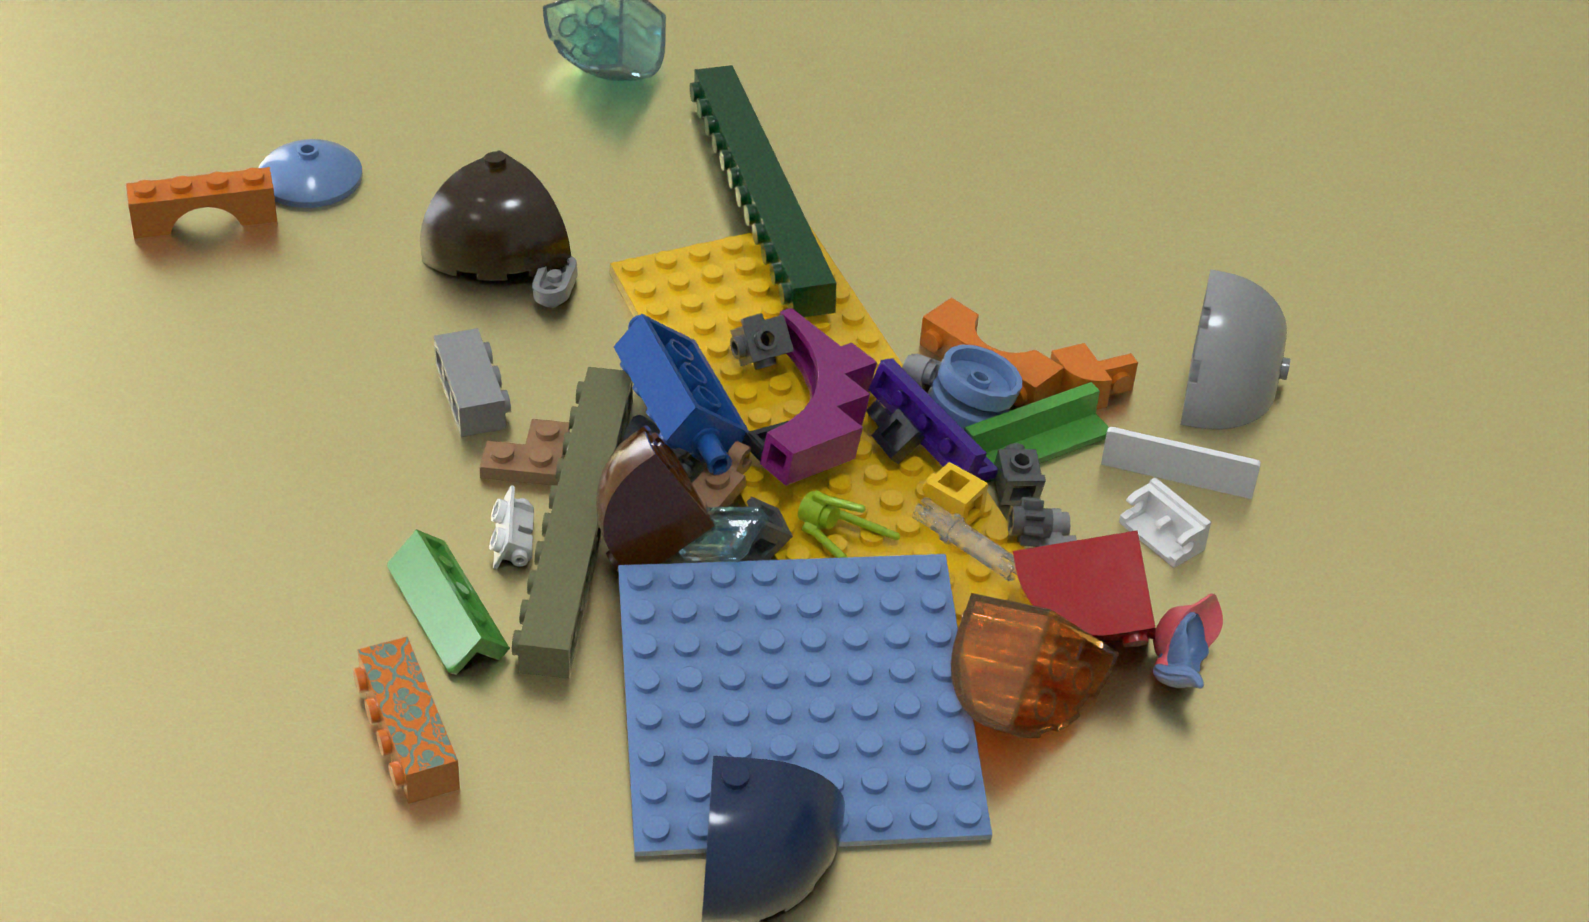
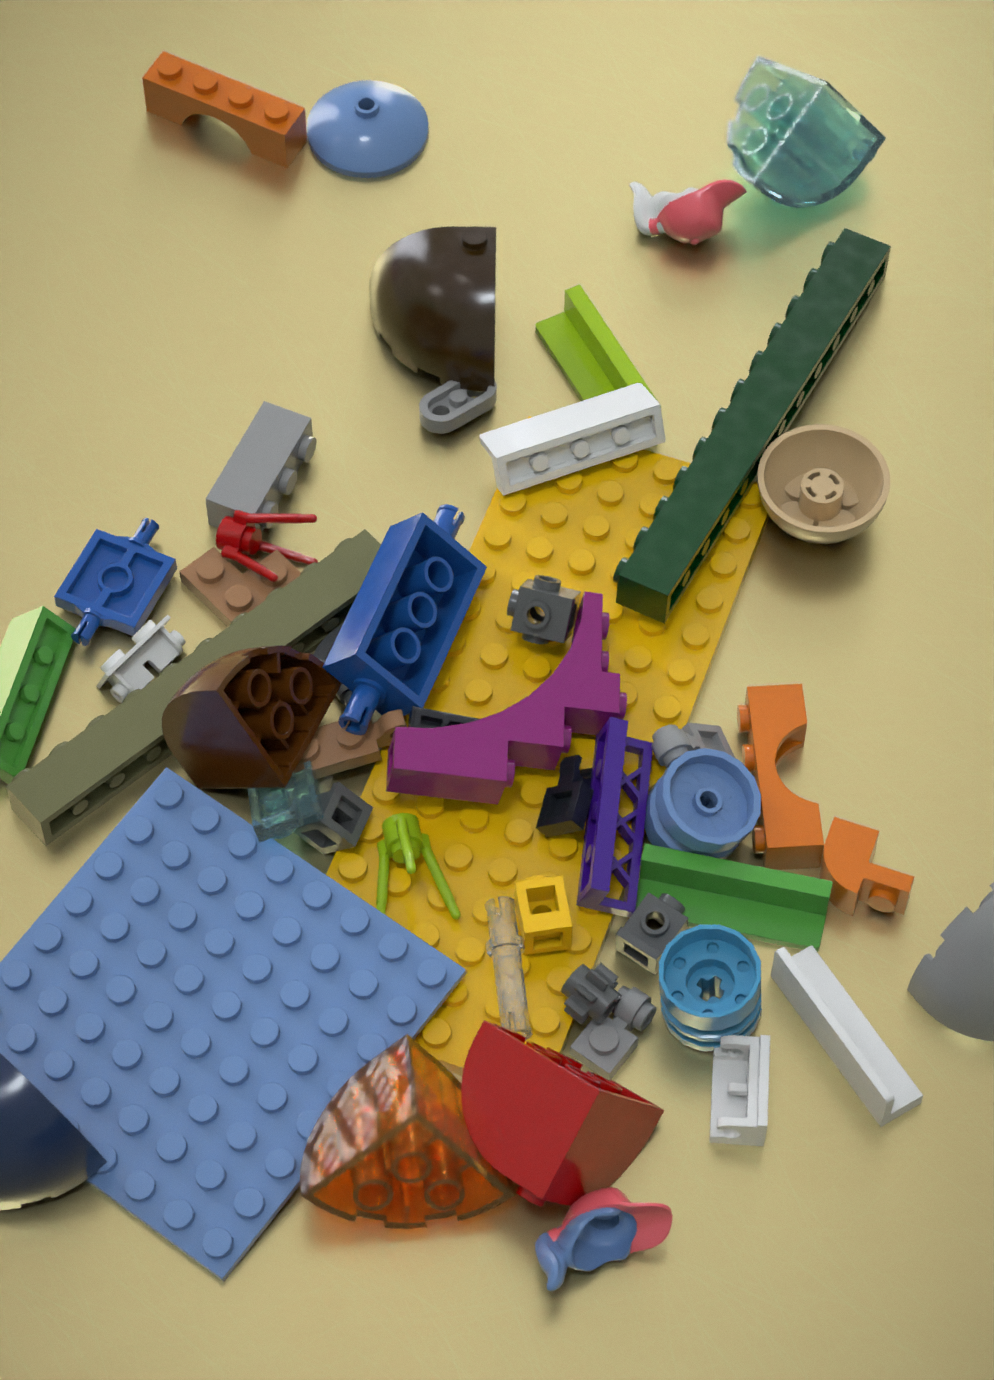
camera: 45 degrees right, 15 degrees up
none -> blue plate [54,518,177,646]
none -> red plant [216,510,318,582]
none -> white panel [479,383,666,496]
none -> lime panel [535,284,661,406]
none -> coral hair [630,179,747,245]
none -> dark azure wheel [659,925,762,1051]
none -> tan piece [757,424,890,544]

